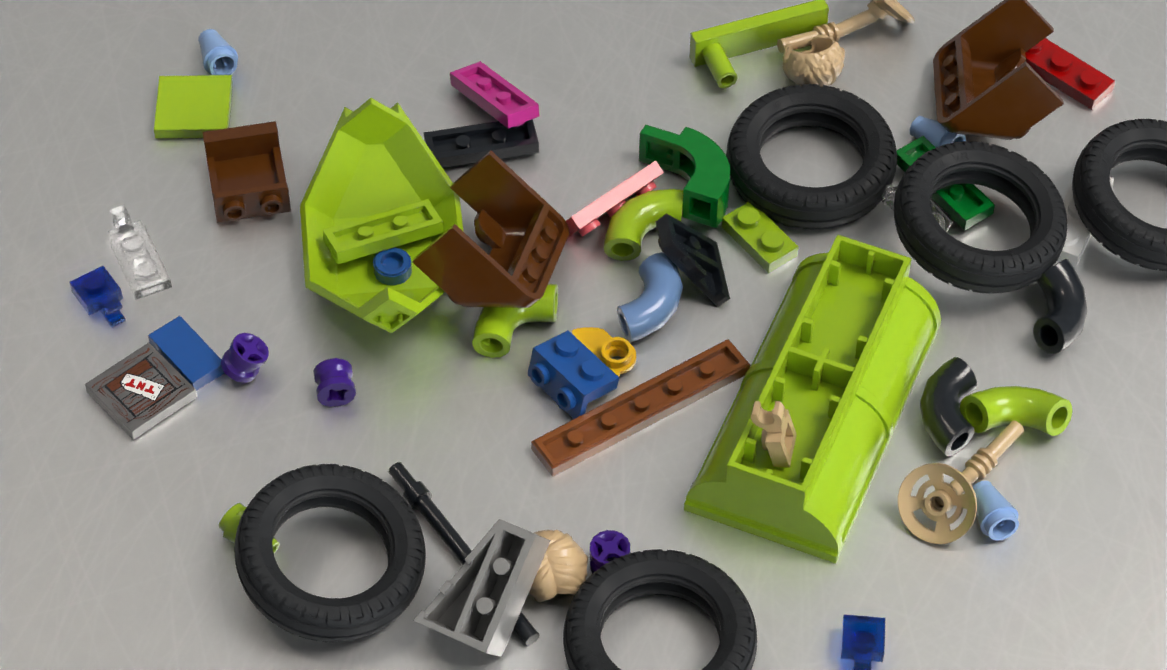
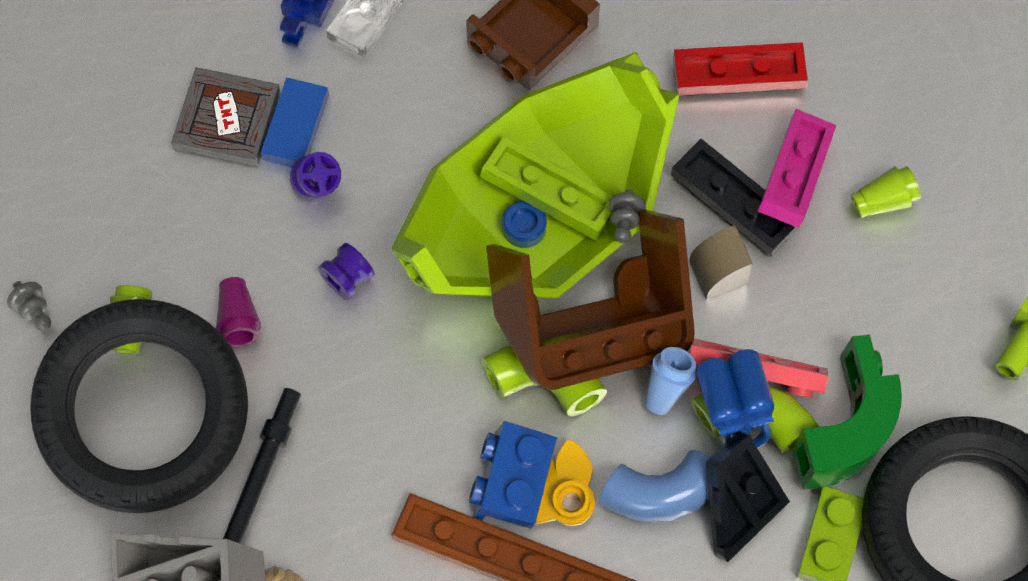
camera: 55 degrees right, 15 degrees up
none -> dark grey hair [7,281,52,331]
none -> magenta cone [216,277,261,347]
none -> dark grey hair [608,189,646,243]
none -> light blue cone [644,347,697,415]
none -> red plate [673,42,808,96]
none -> dark tan brick [689,225,753,299]
none -> blue piece [696,349,775,448]
none -> lime cone [851,166,921,218]

